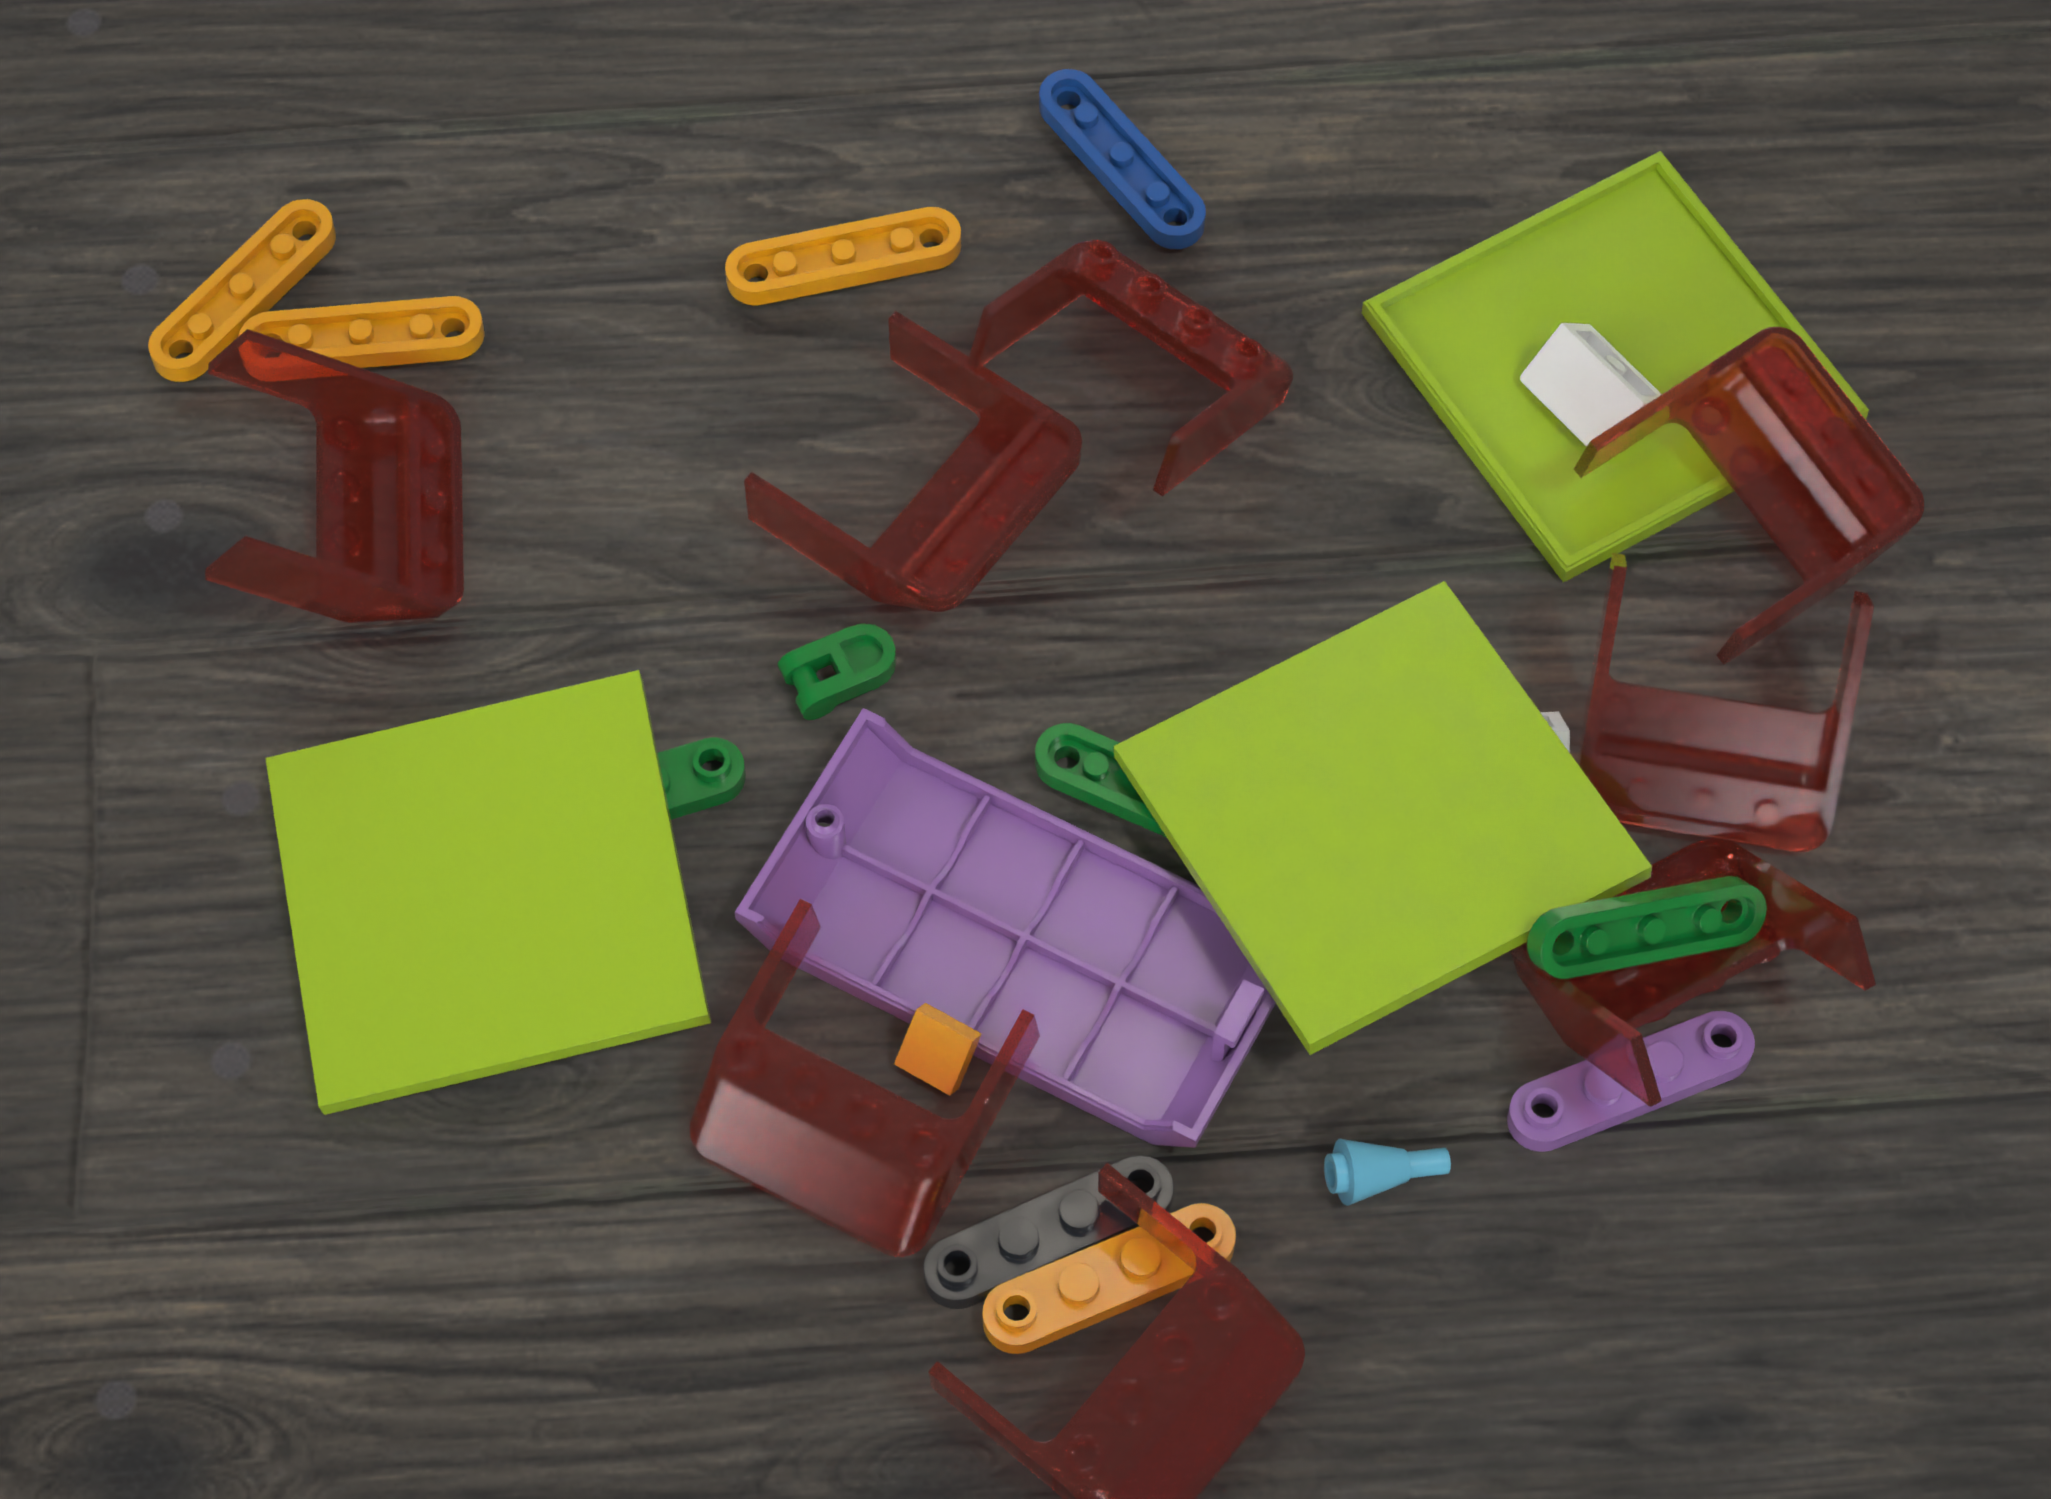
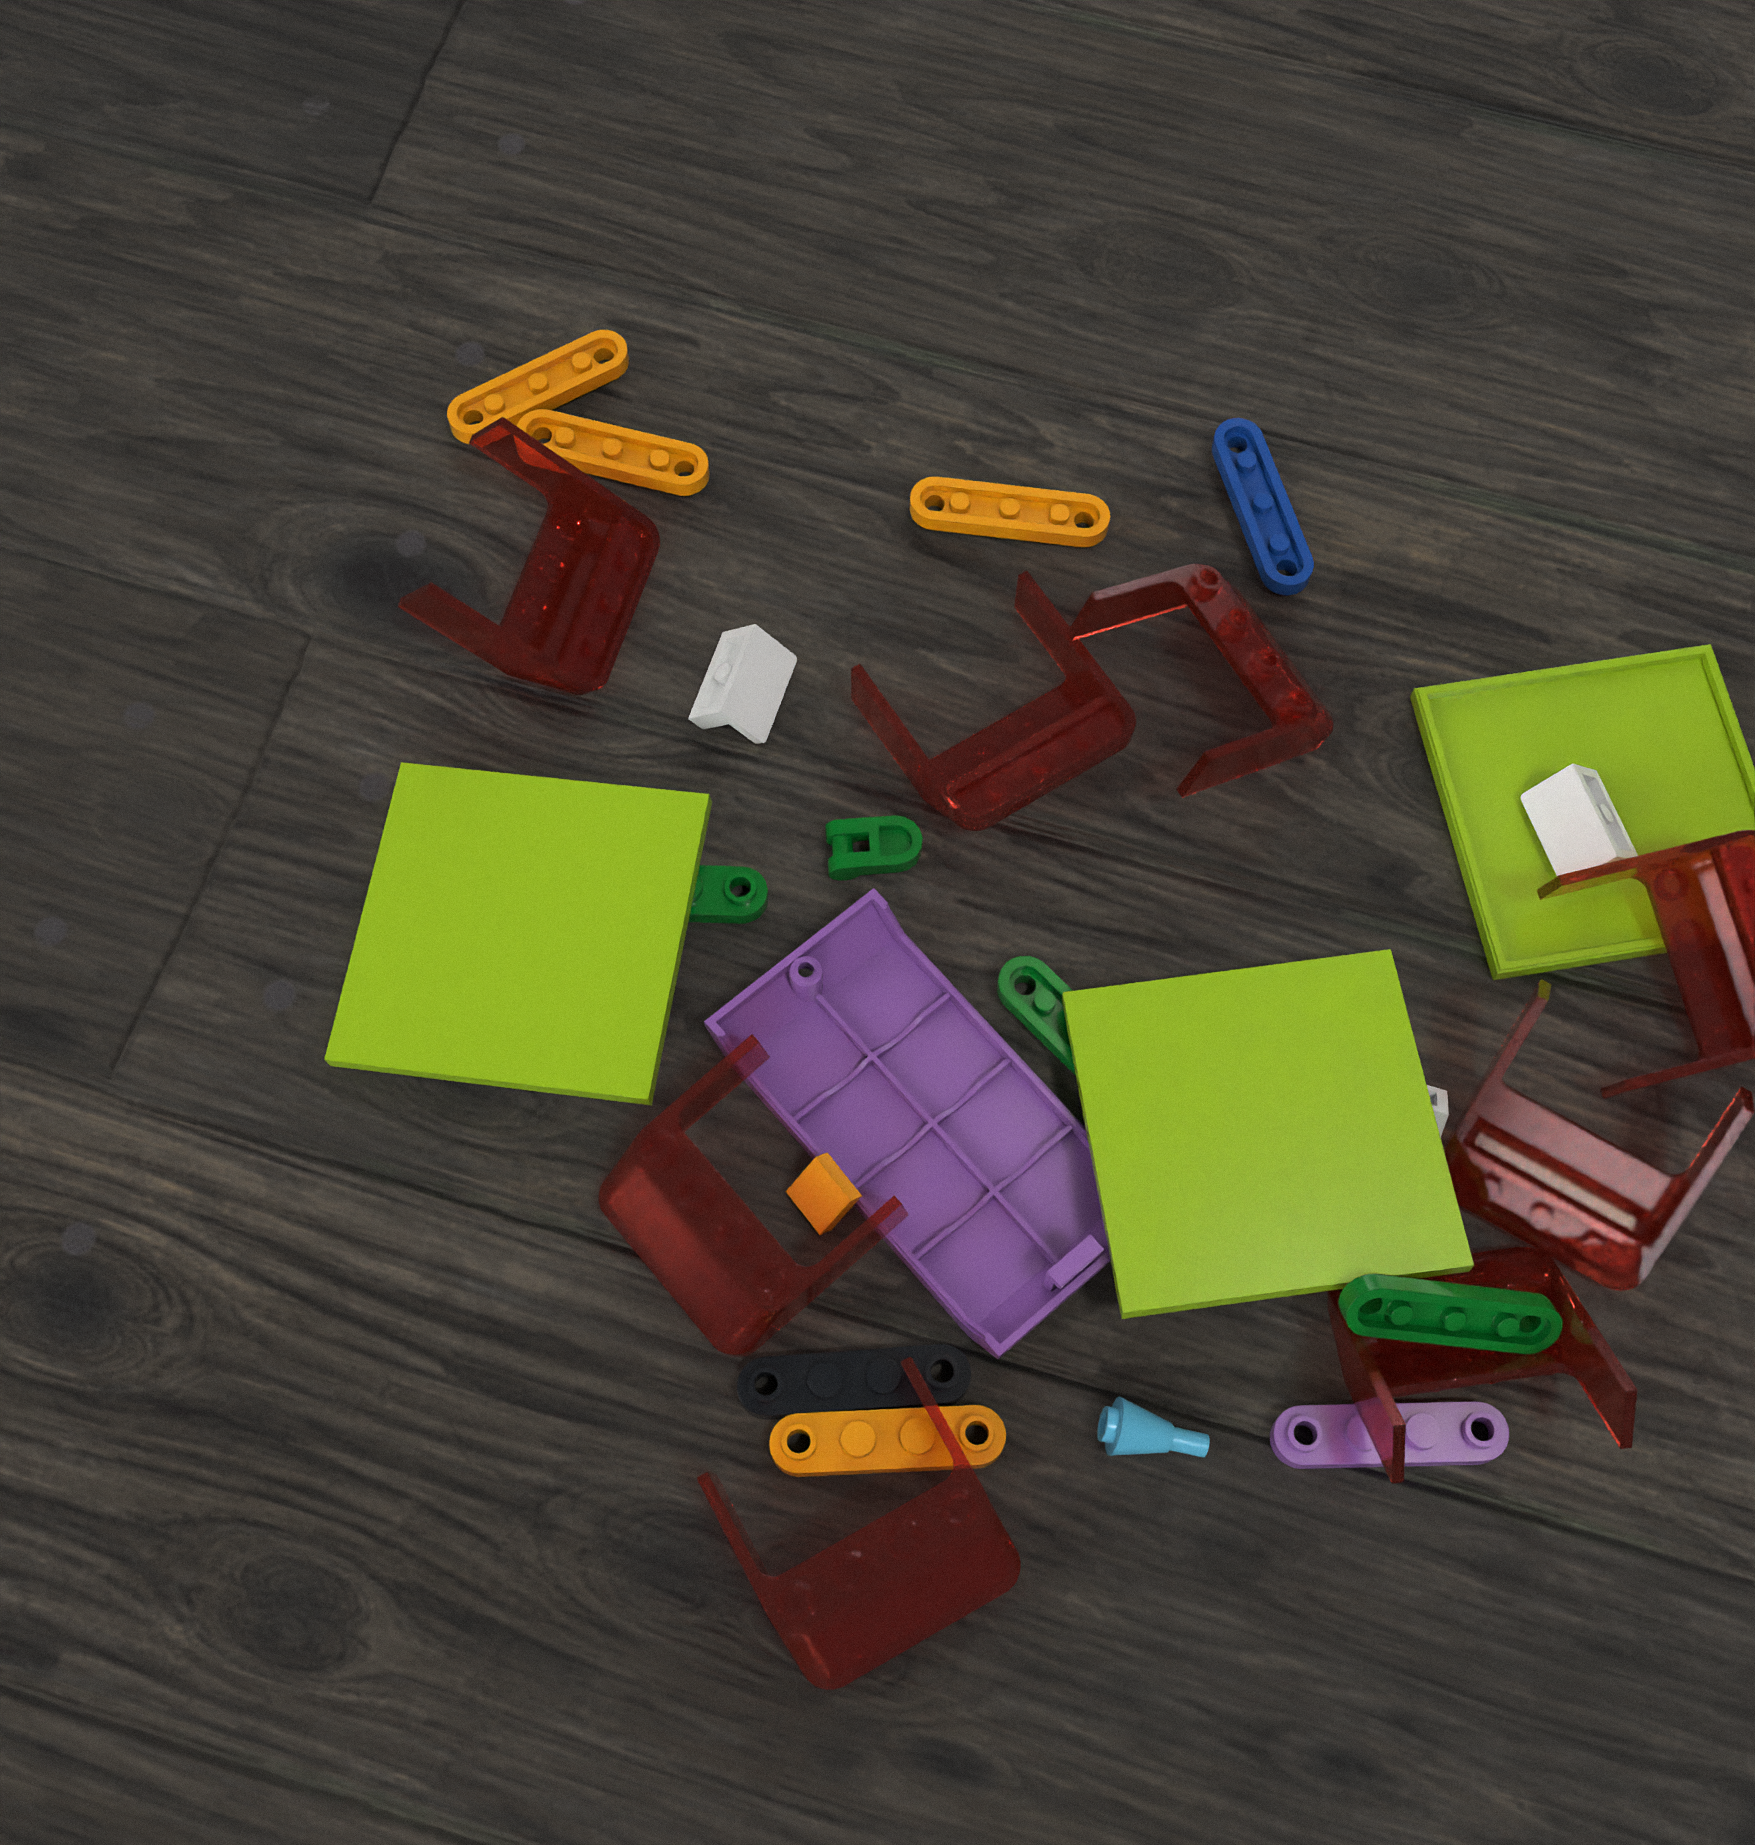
camera: 20 degrees right, 5 degrees up
none -> white panel [688,624,797,744]

